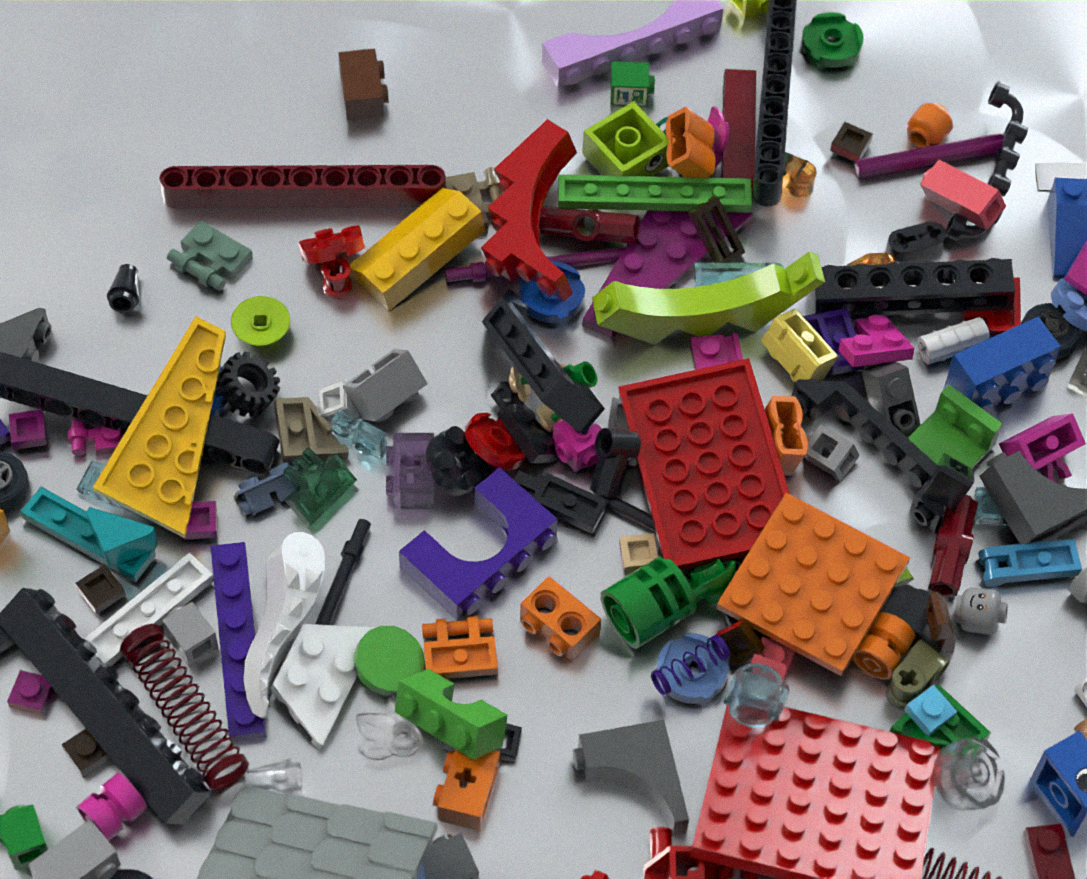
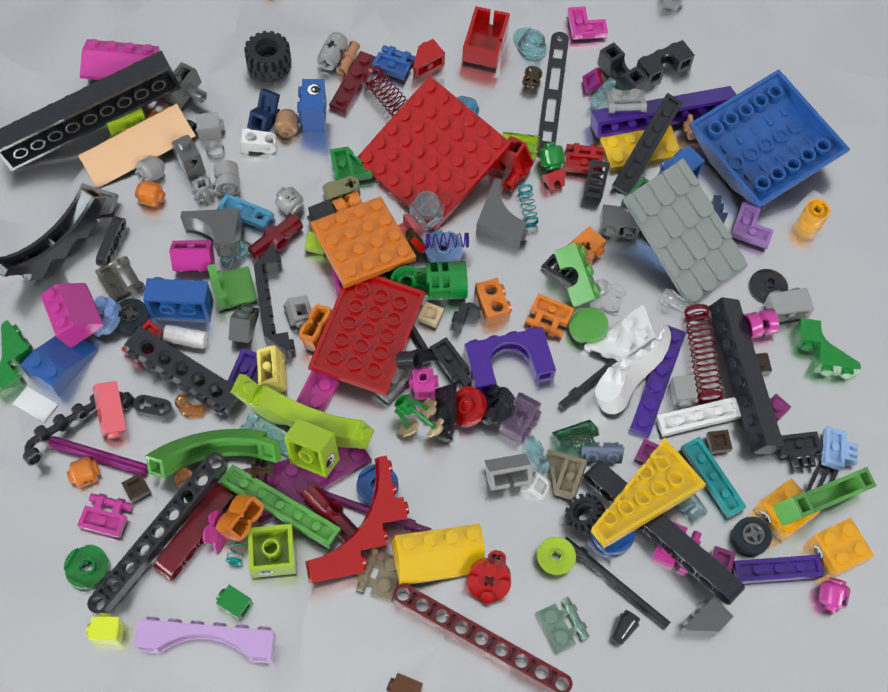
camera: 150 degrees left, 5 degrees up
teal slope [86,507,158,568] -> none
black slope [482,288,605,434] -> none
dark pink plate [838,315,915,367] -> none
medium azure plate [904,685,957,736] -> none
black slope [923,453,974,511] -> none
reddish brown slope [925,592,955,654] -> none
clear cylinder [933,736,1005,811] -> none
none -> dark pink plate [77,493,133,538]
none -> bright green arch [145,429,282,479]
none -> lime brick [284,419,340,478]
none -> black bracket [451,302,481,333]
none -> teal piece [518,184,539,227]
none -> black bar [565,537,671,629]

